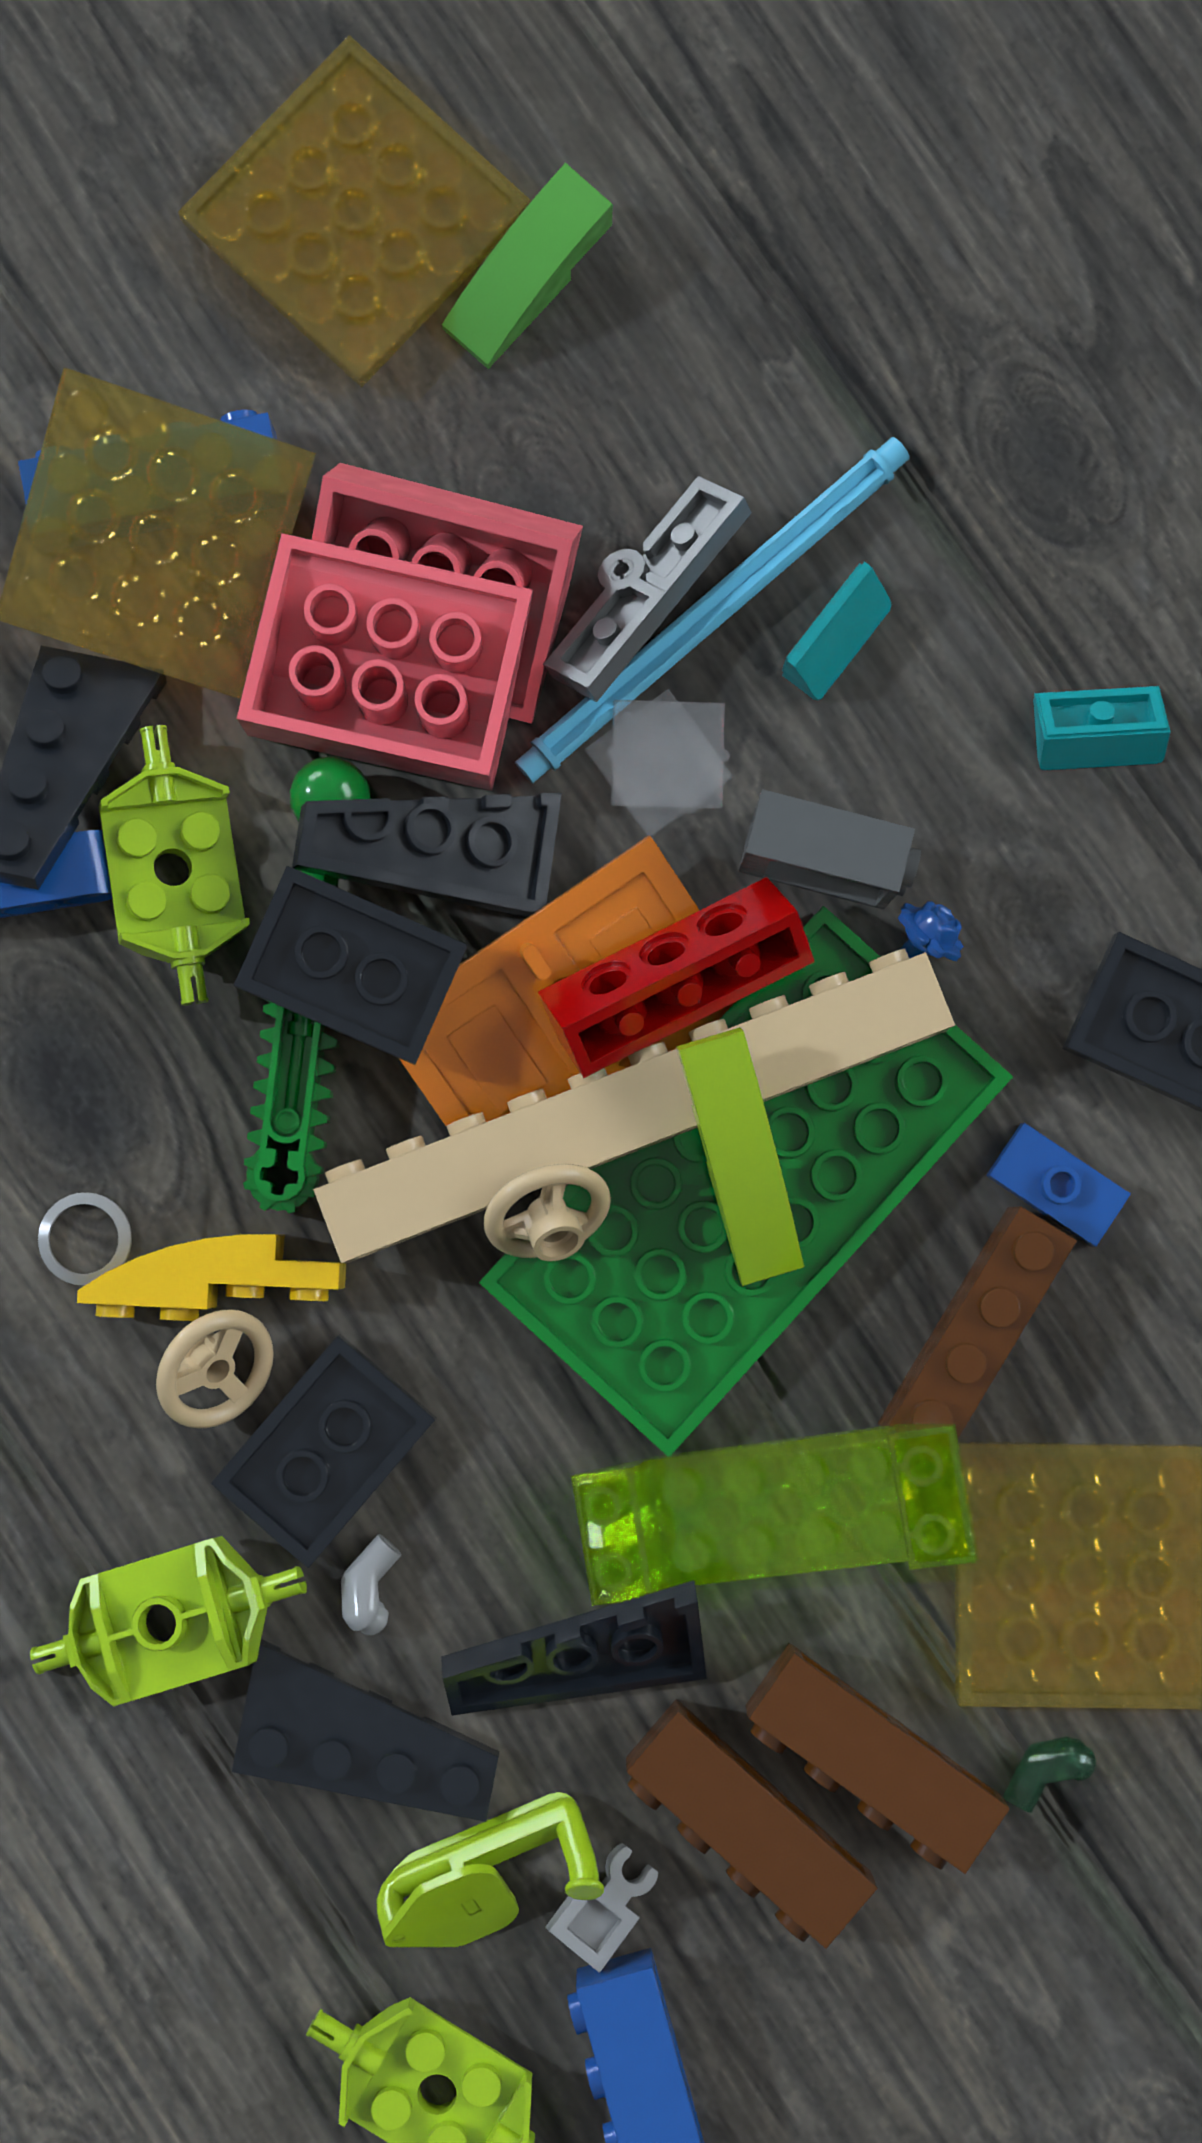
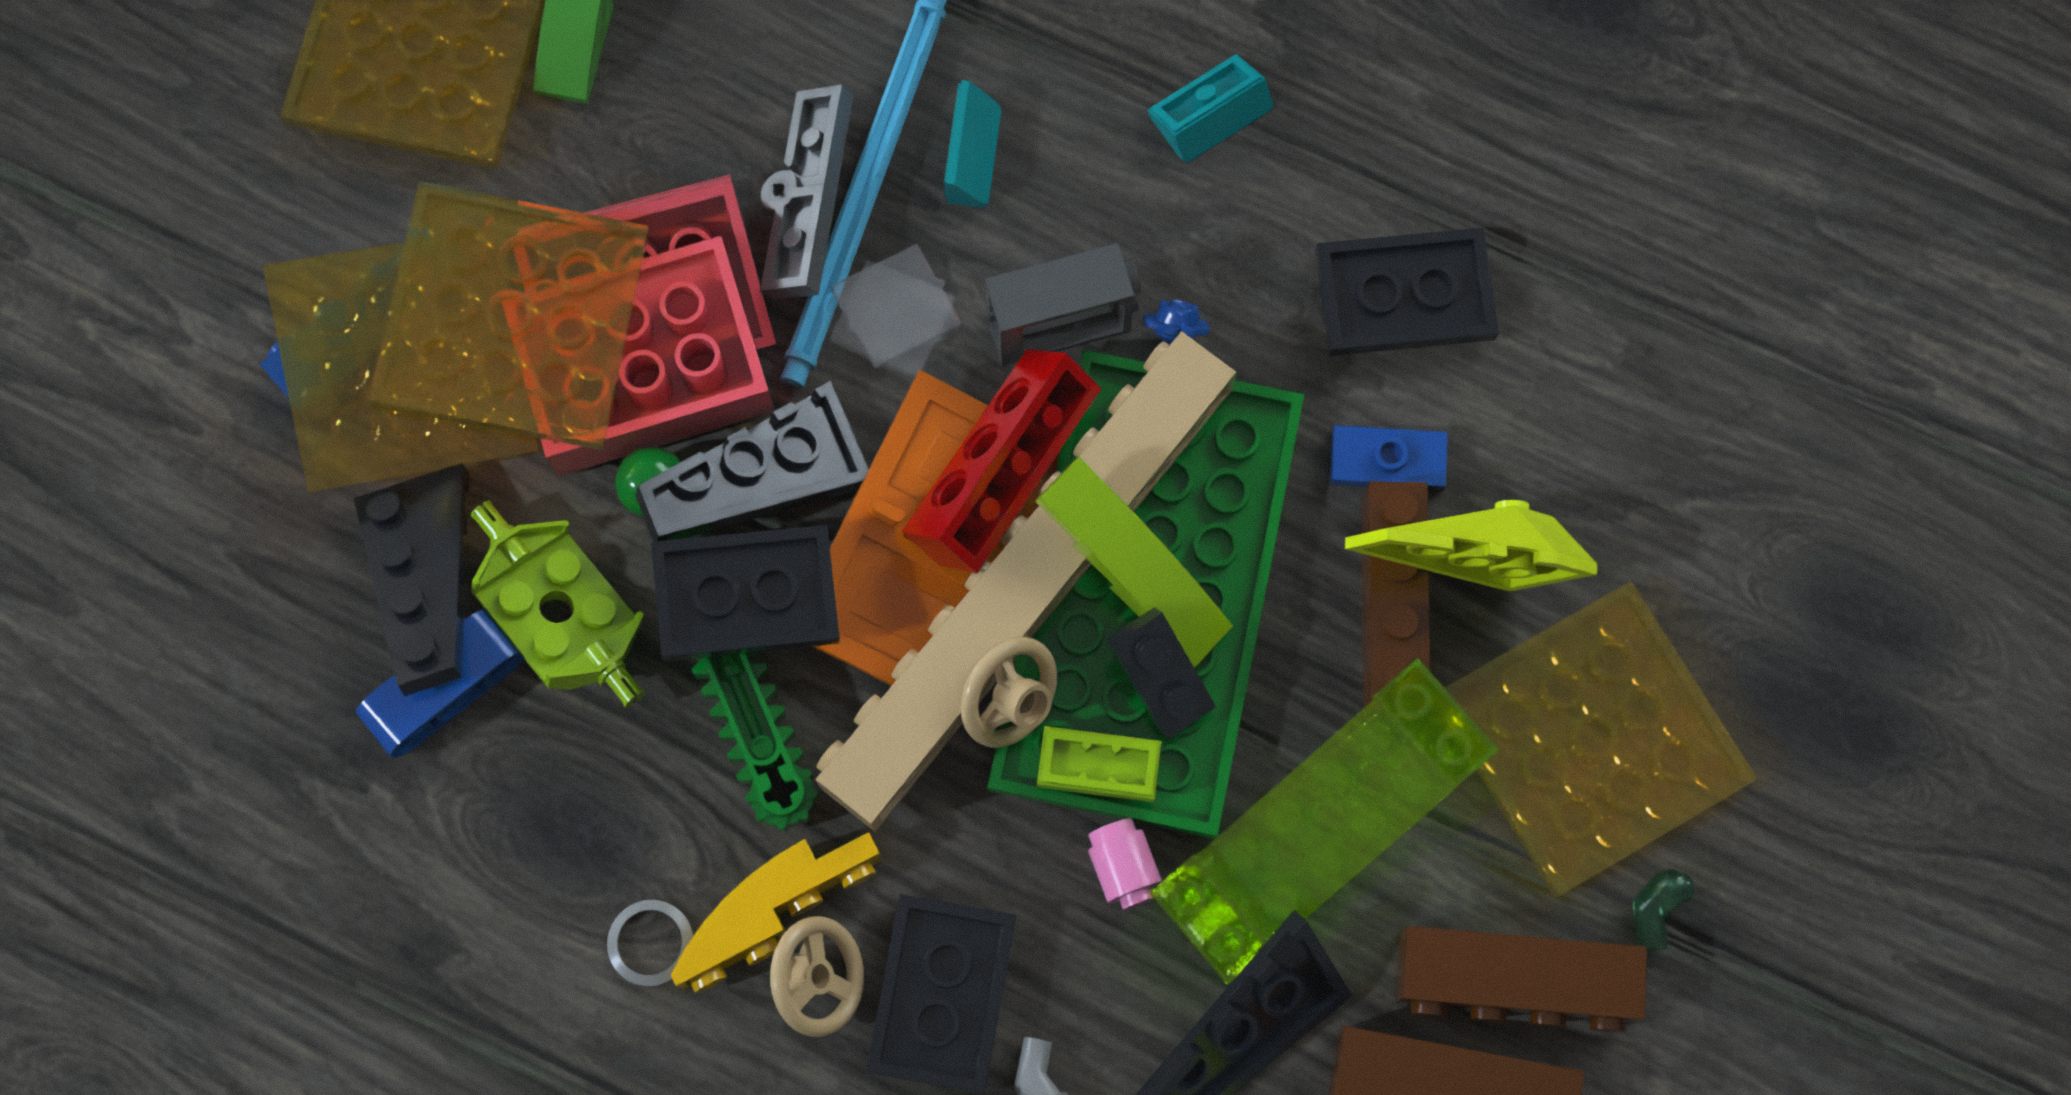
camera: 30 degrees left, 10 degrees down
none -> clear yellow plate [368,181,649,450]
none -> lime plate [1037,726,1162,802]
none -> bright pink brick [1088,818,1163,910]
none -> black plate [1106,607,1216,739]
none -> neon yellow wedge [1345,500,1597,592]

